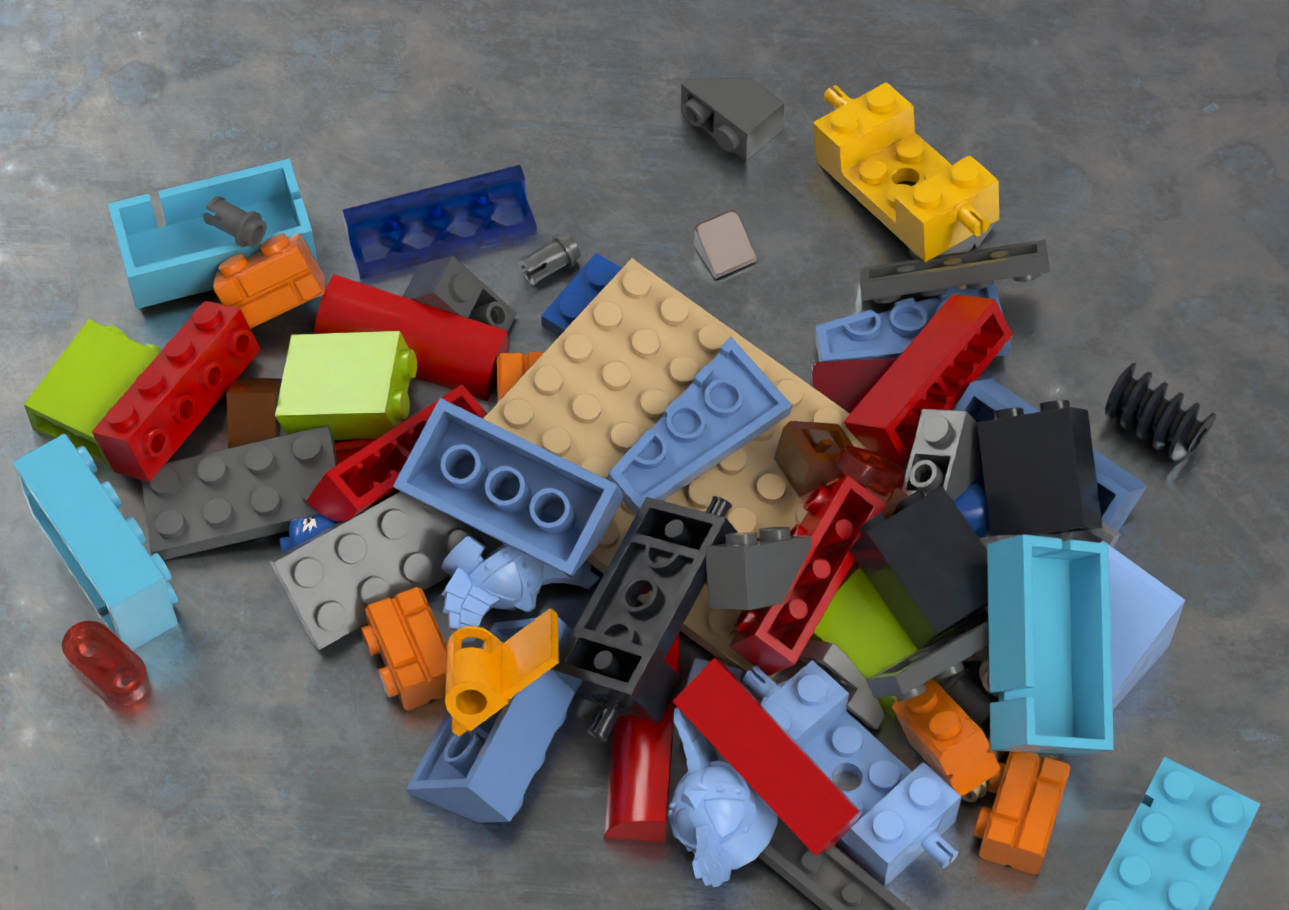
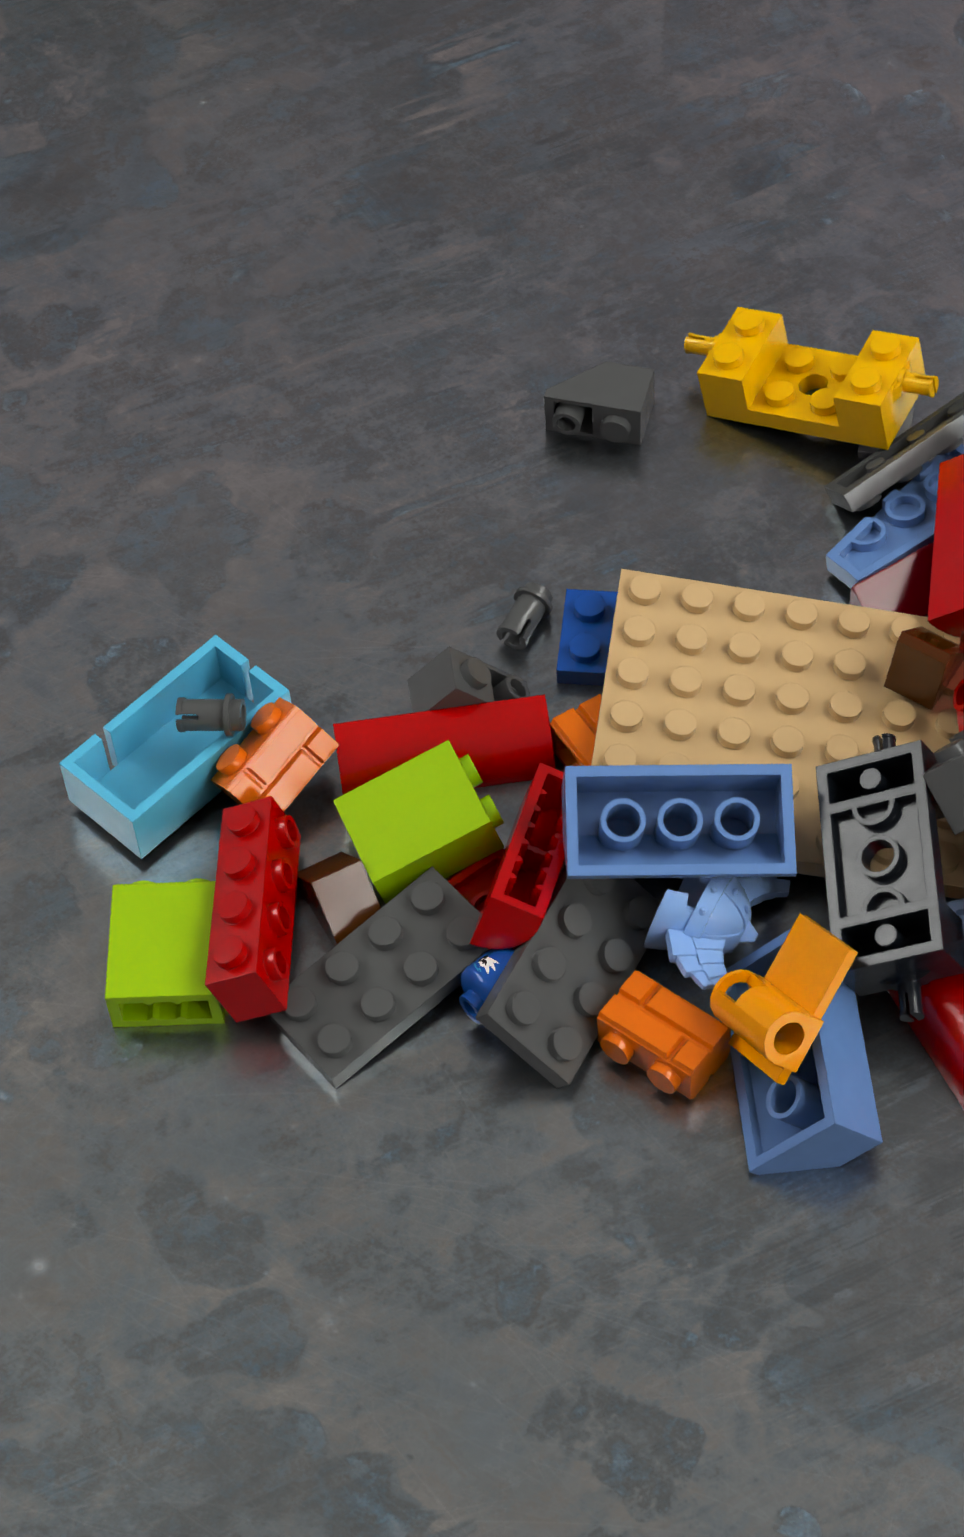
camera: 25 degrees left, 5 degrees down
medium azure piece [12,433,179,654] -> none
clear red plate [62,621,149,706] -> none
clear blue fence [342,165,537,280] -> none
medium blue wing [608,337,793,515] -> none
slope [694,210,756,279] -> none

